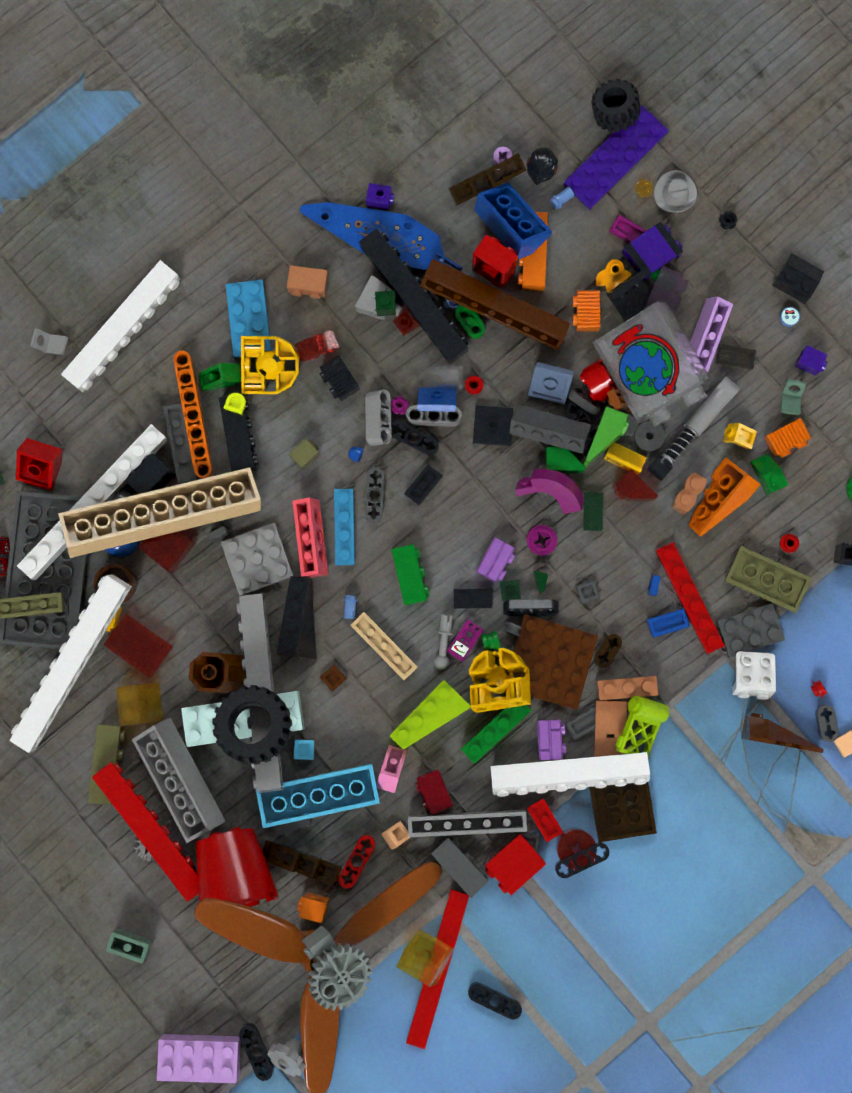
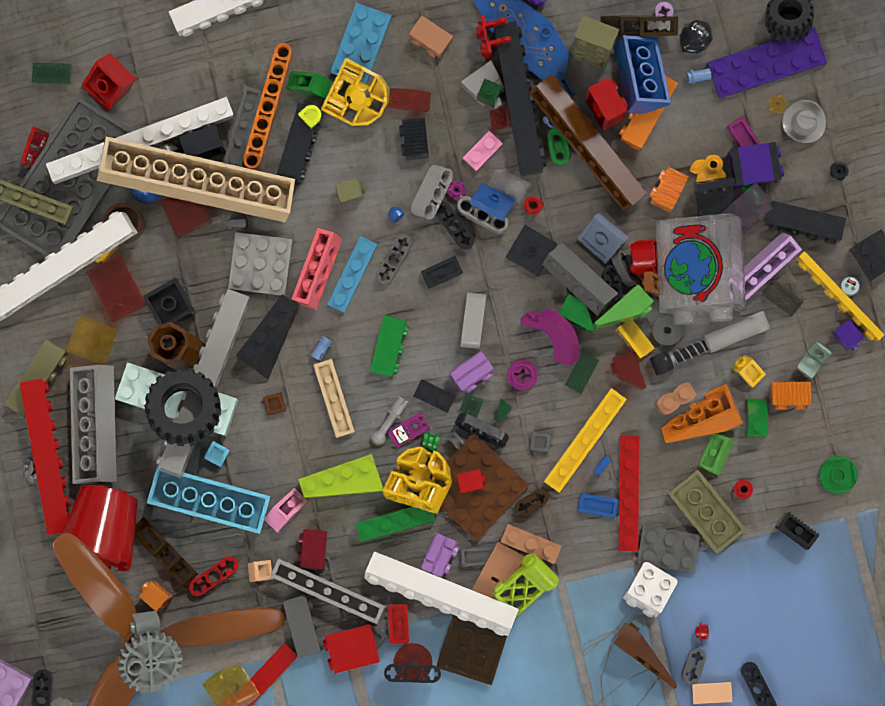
camera: 20 degrees right, 0 degrees up
none -> black brick [143,278,197,325]
none -> red brick [457,469,487,494]
none -> light grey beam [460,292,486,349]
none -> bright pink plate [463,131,503,172]
none -> red plate [476,15,511,61]
none -> yellow plate [544,388,627,493]
none -> olive brick [570,16,619,68]
none -> bright green slope [698,433,734,476]
none -> black brick [764,201,847,245]
none -> yellow plate [796,251,884,342]

